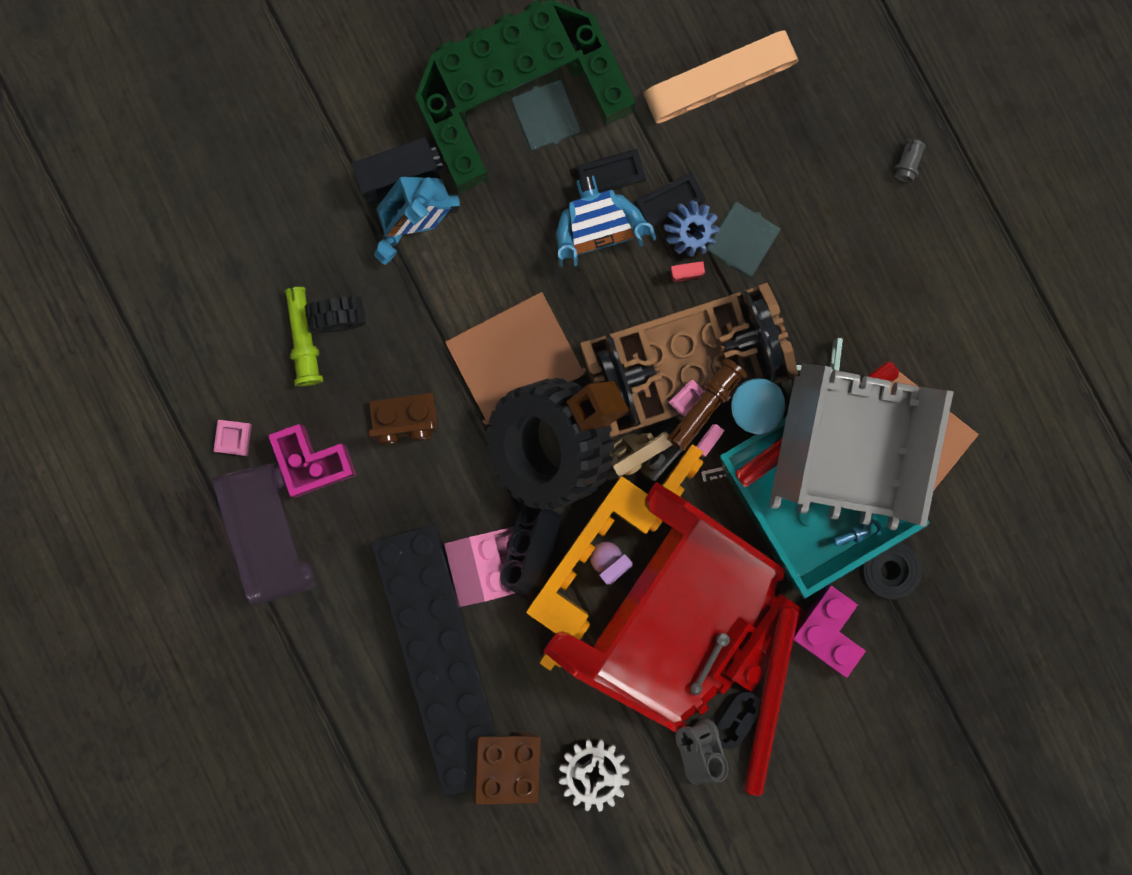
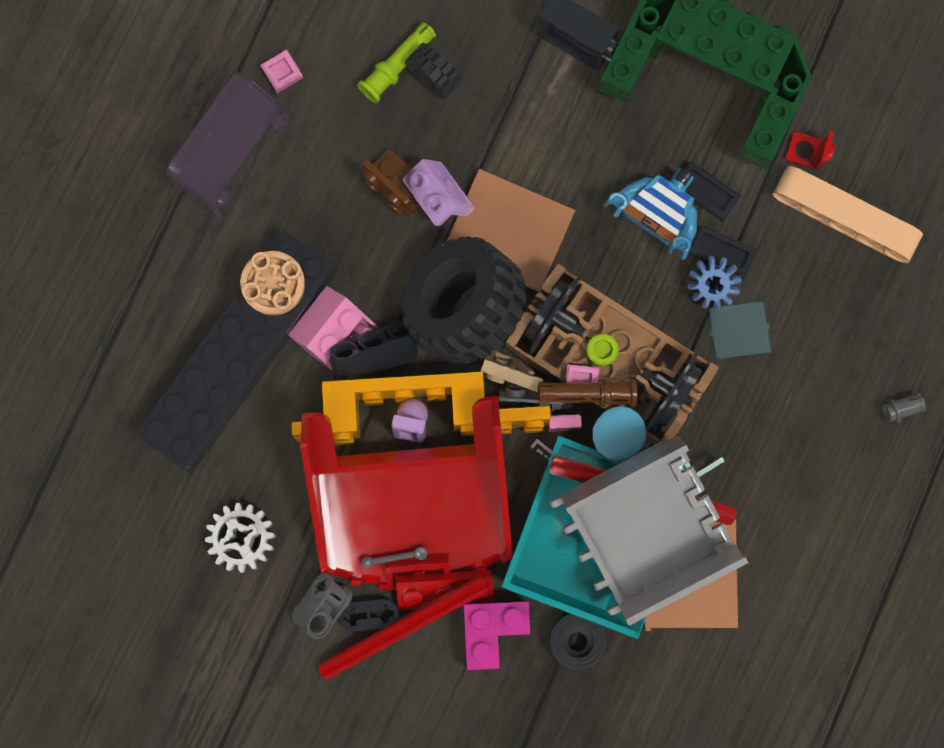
camera: 50 degrees right, 5 degrees down
dark pink brick [268,424,357,498] -> none
dark azure torso [374,177,460,265] -> none
reddish brown bracket [473,732,541,805] -> none
clear light blue piece [512,80,581,151] -> none
reddish brown brick [566,381,629,431] -> none
coral tile [669,261,705,283] -> none
dark azure hand [833,519,882,546] -> none
none -> light nougat tile [240,251,305,315]
none -> lavender bracket [403,159,475,226]
none -> lime tile [586,334,619,367]
none -> red bracket [785,131,835,171]

